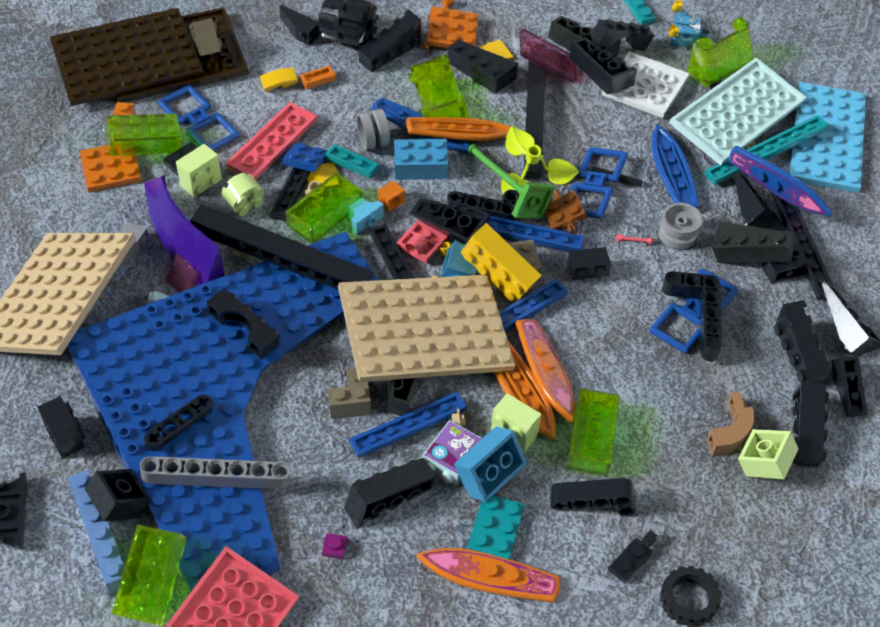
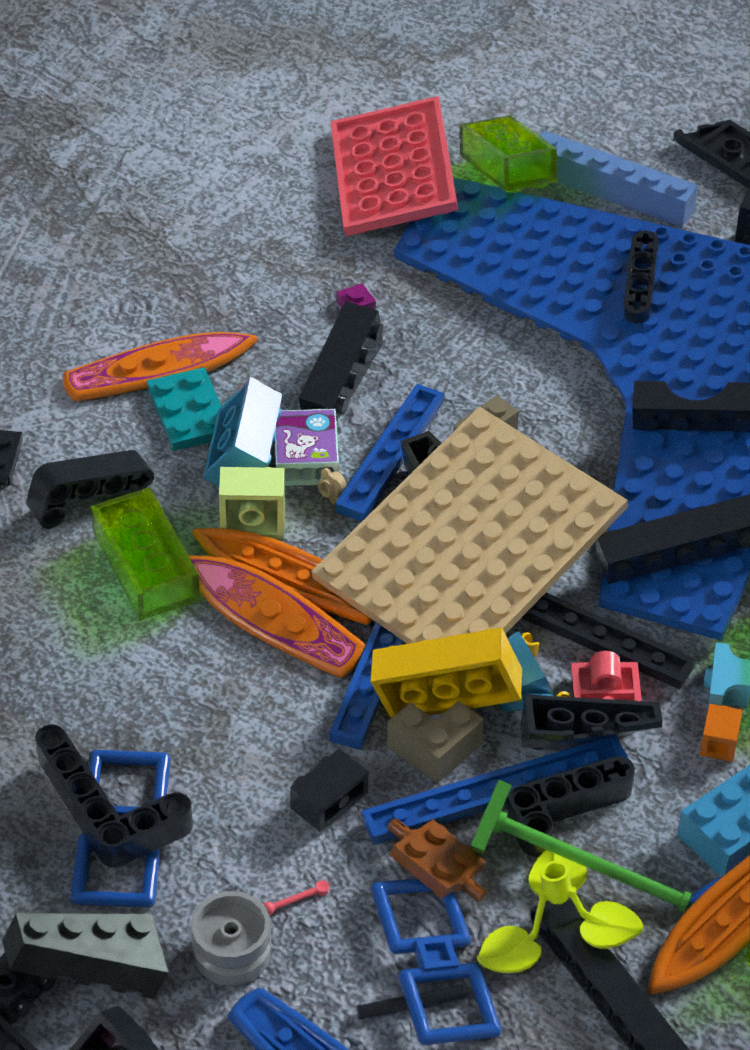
camera: 145 degrees right, 5 degrees down
black brick [85,469,151,522] -> none
light grey beam [140,456,290,489] -> none

